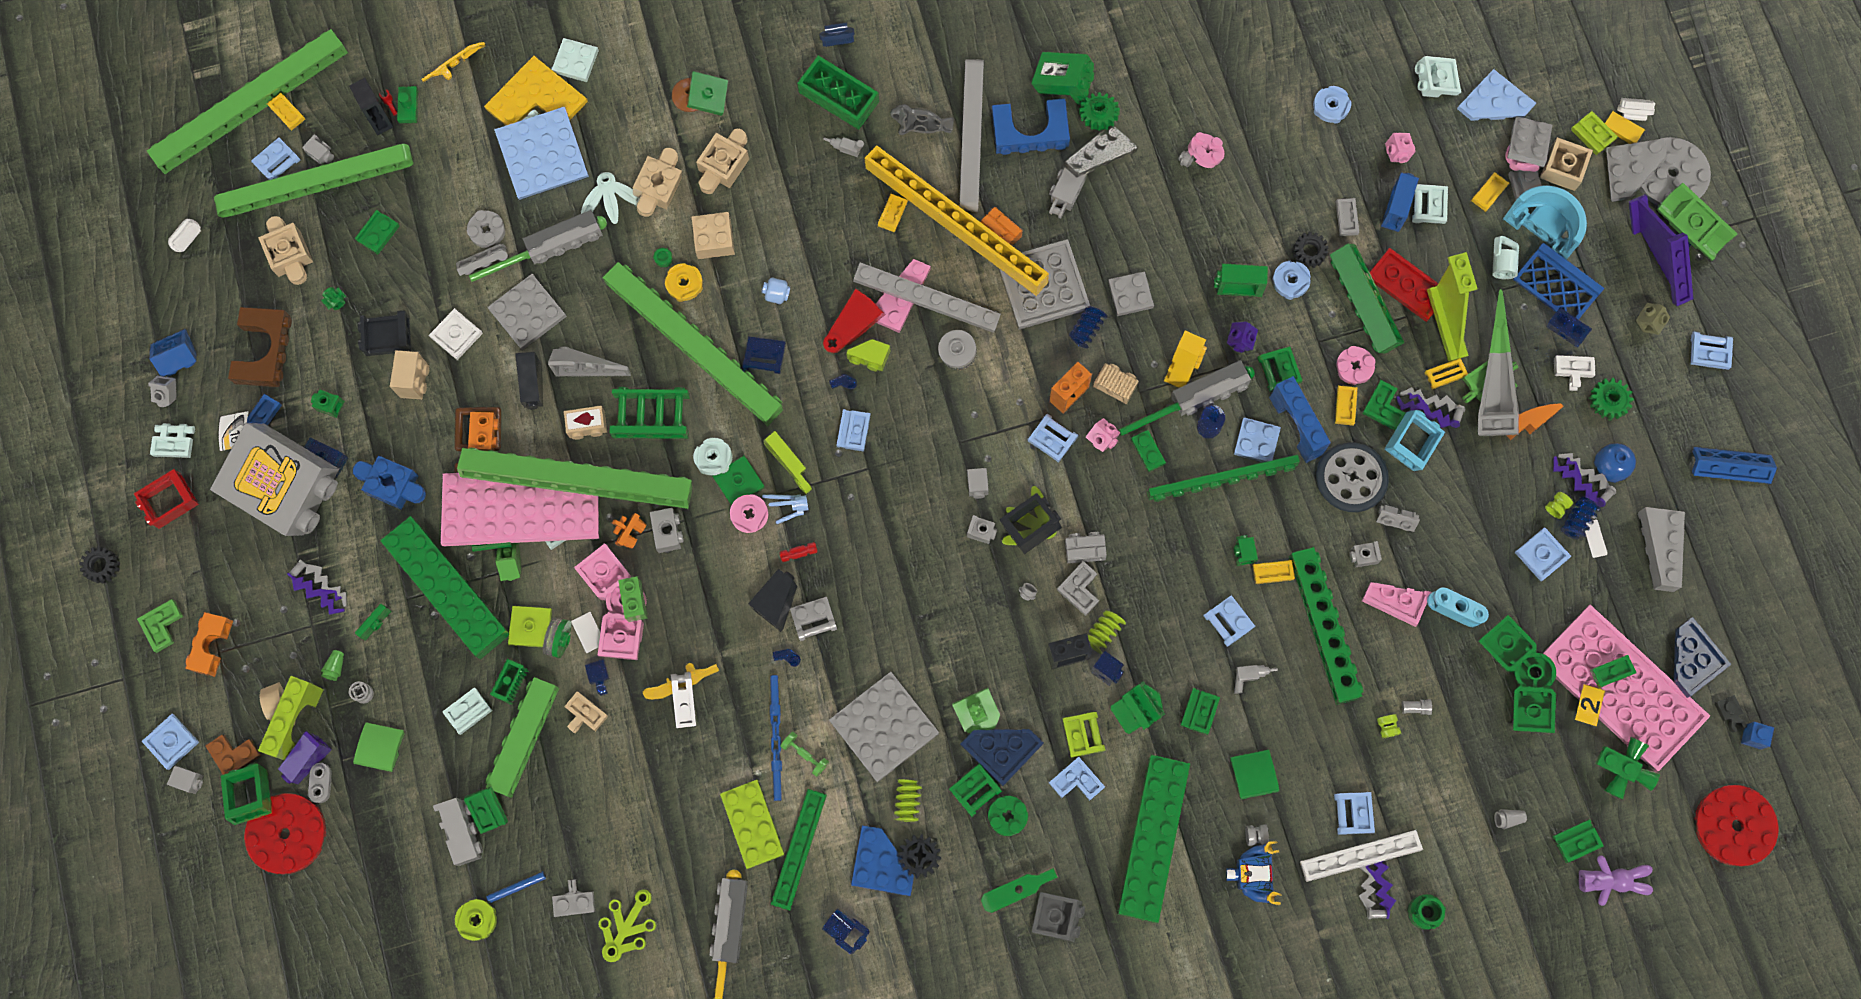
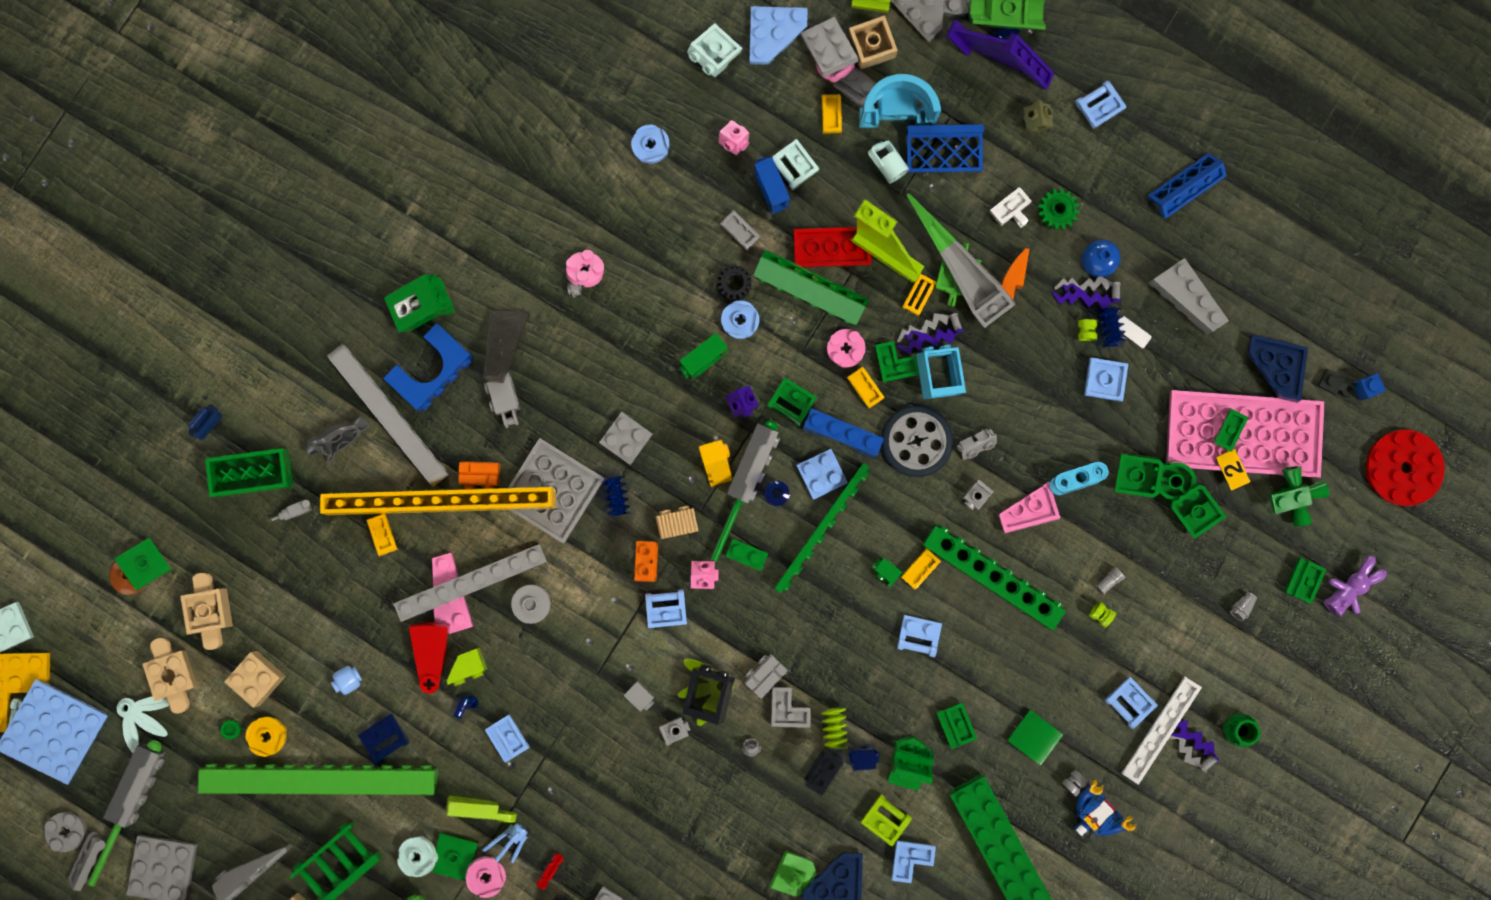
camera: 50 degrees left, 10 degrees up
green gear [1079,92,1120,131] -> none
light grey piece [1234,665,1278,694] -> none
clear blue brick [1546,308,1592,348] -> none

